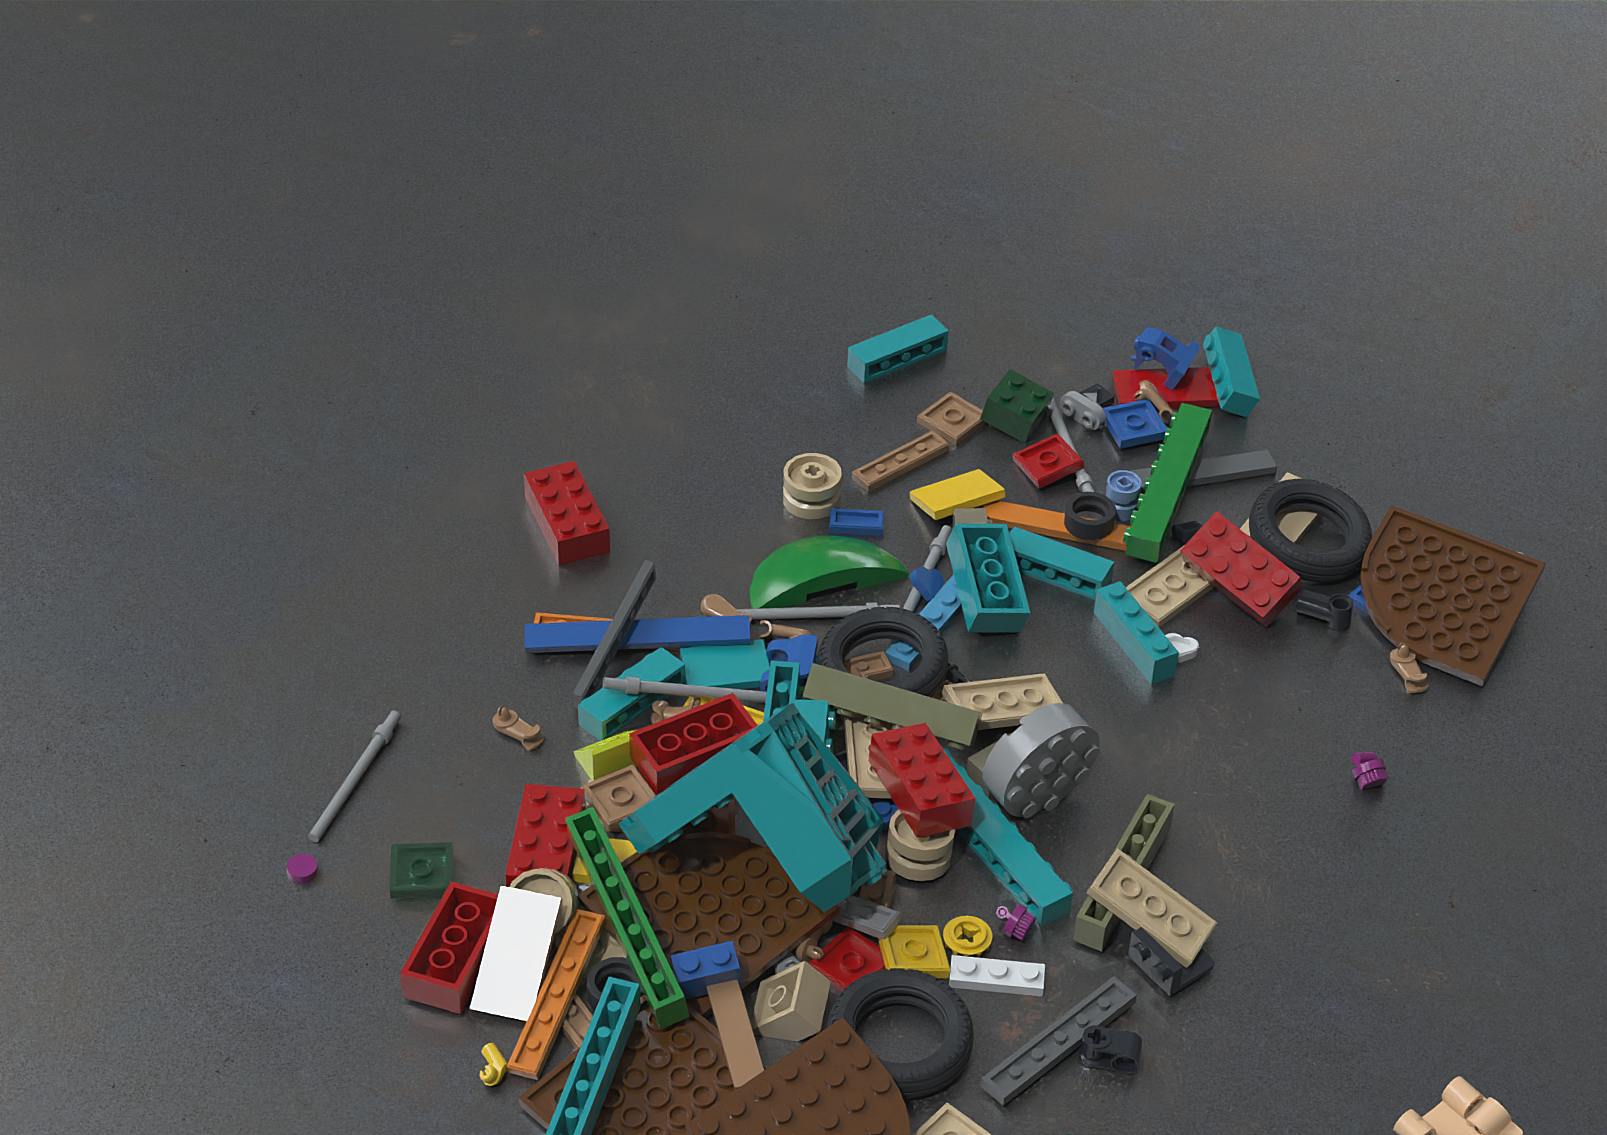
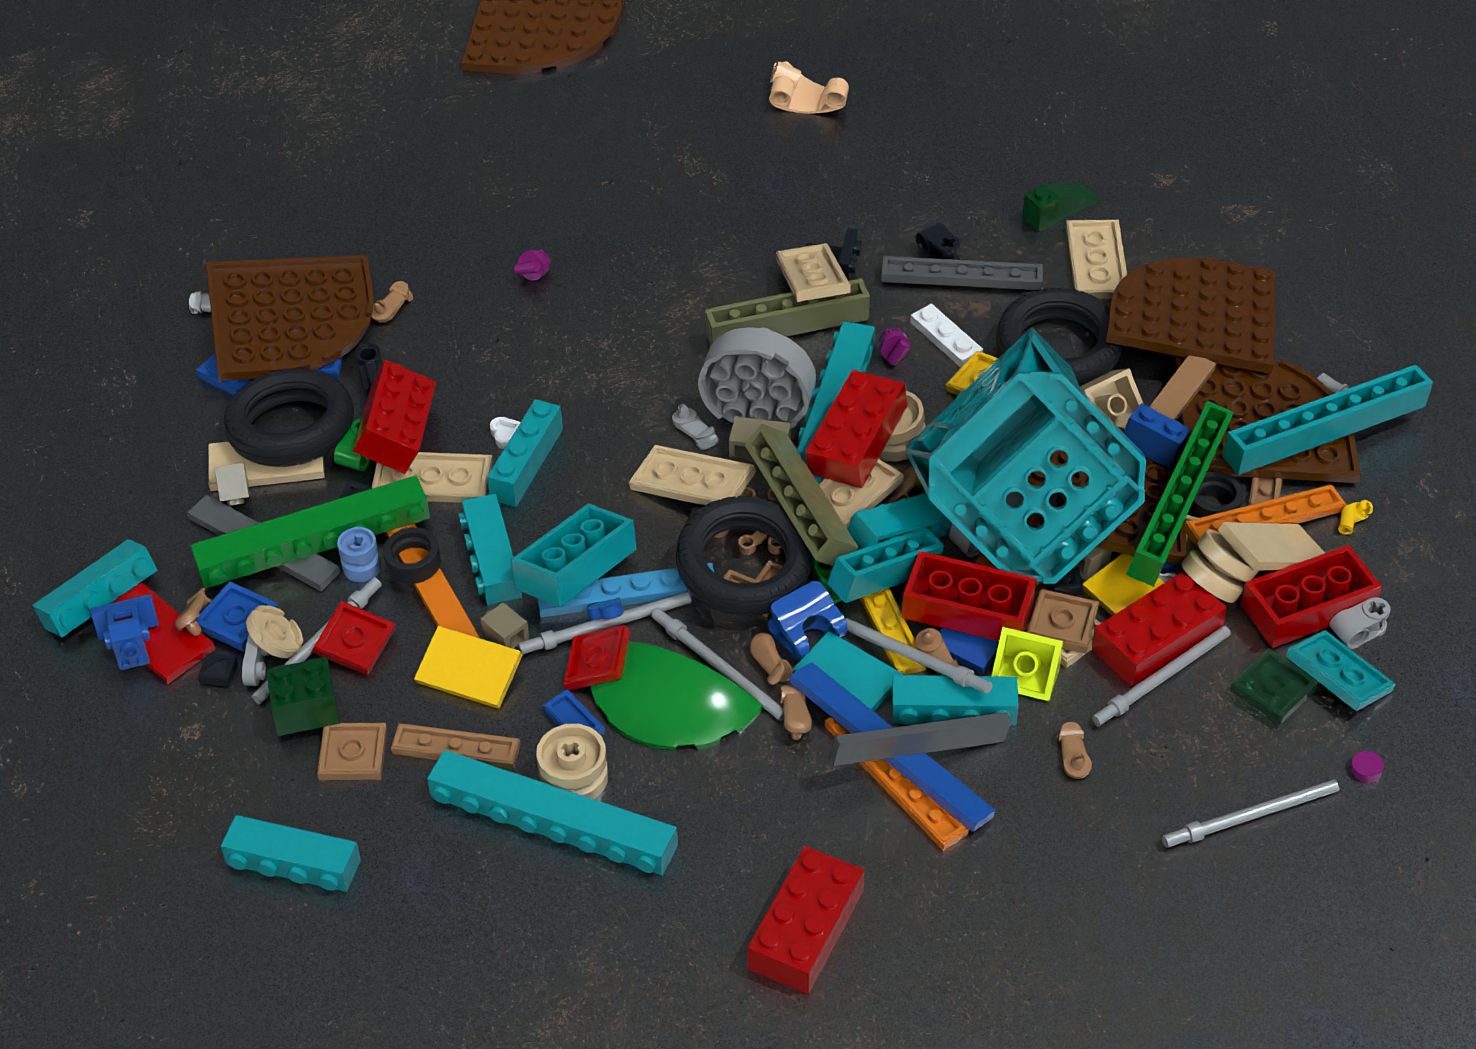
camera: 130 degrees left, 5 degrees up
yellow gear [943,916,992,957] -> none
none -> brick [214,463,251,506]
none -> tan tile [246,605,303,658]
none -> teal brick [427,750,678,876]
none -> red tile [563,625,630,690]
none -> light grey bar [1091,626,1231,727]
none -> teal tile [1285,630,1396,711]
none -> light grey piece [1329,597,1391,649]

